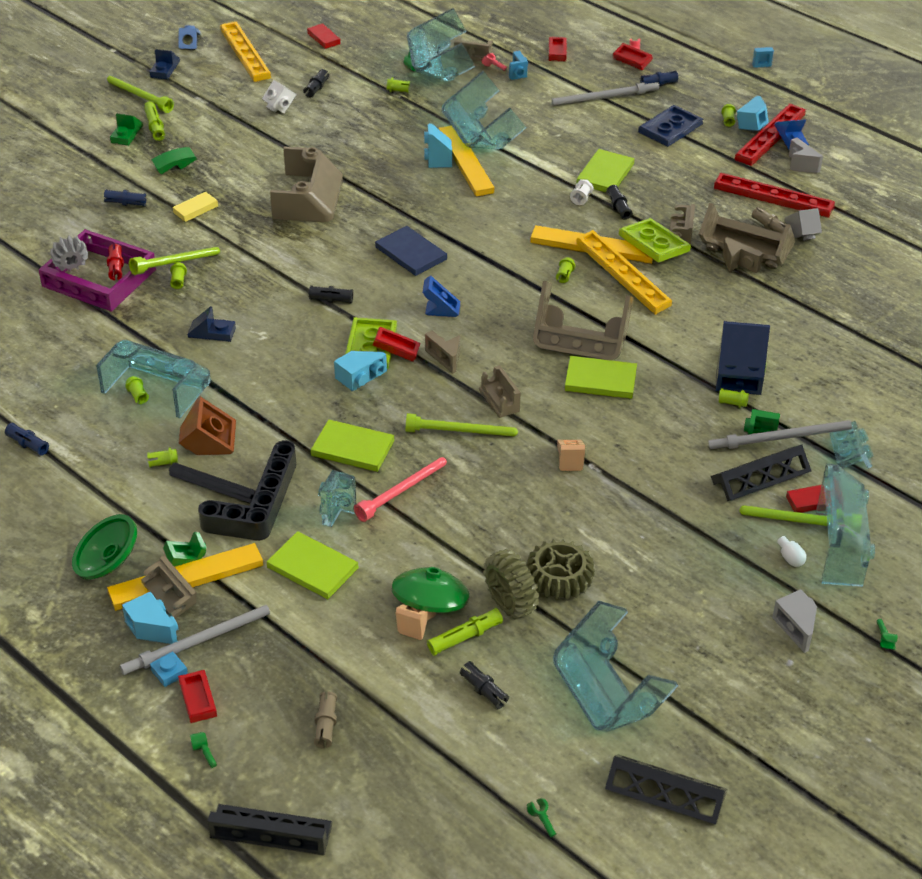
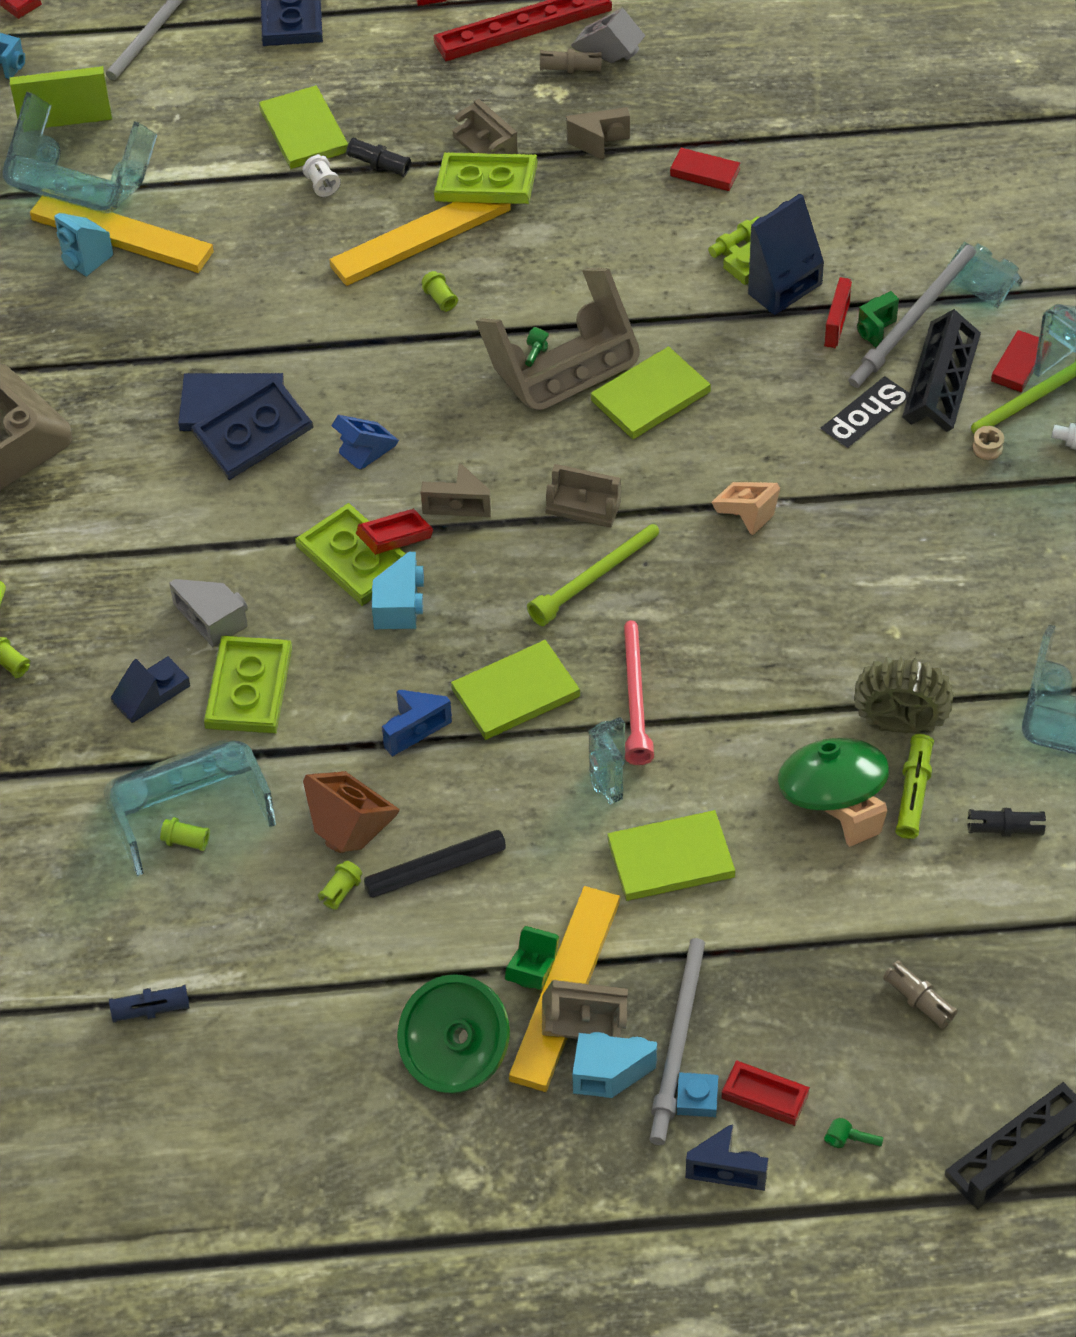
camera: 45 degrees left, 10 degrees up
black beam [198,440,296,541] -> none
black pin [309,286,354,303] -> none
olive gear [526,539,595,600] -> none
yellow tile [576,230,672,315] -> none
dark tan windscreen [699,203,795,269] -> none
lime pin [718,389,749,408] -> none
none -> lime tile [10,66,112,131]
none -> light grey slope [169,579,248,647]
none -> dark blue tile [191,375,313,480]
none -> lime tile [204,636,292,734]
none -> blue slope [382,690,452,757]
none -> green hand [525,327,549,367]
none -> red tile [670,148,740,191]
none -> dark blue slope [685,1125,768,1191]
none -> black sticker [820,376,909,448]
none -> red tile [824,277,852,348]
none -> tan bush [972,426,1005,460]

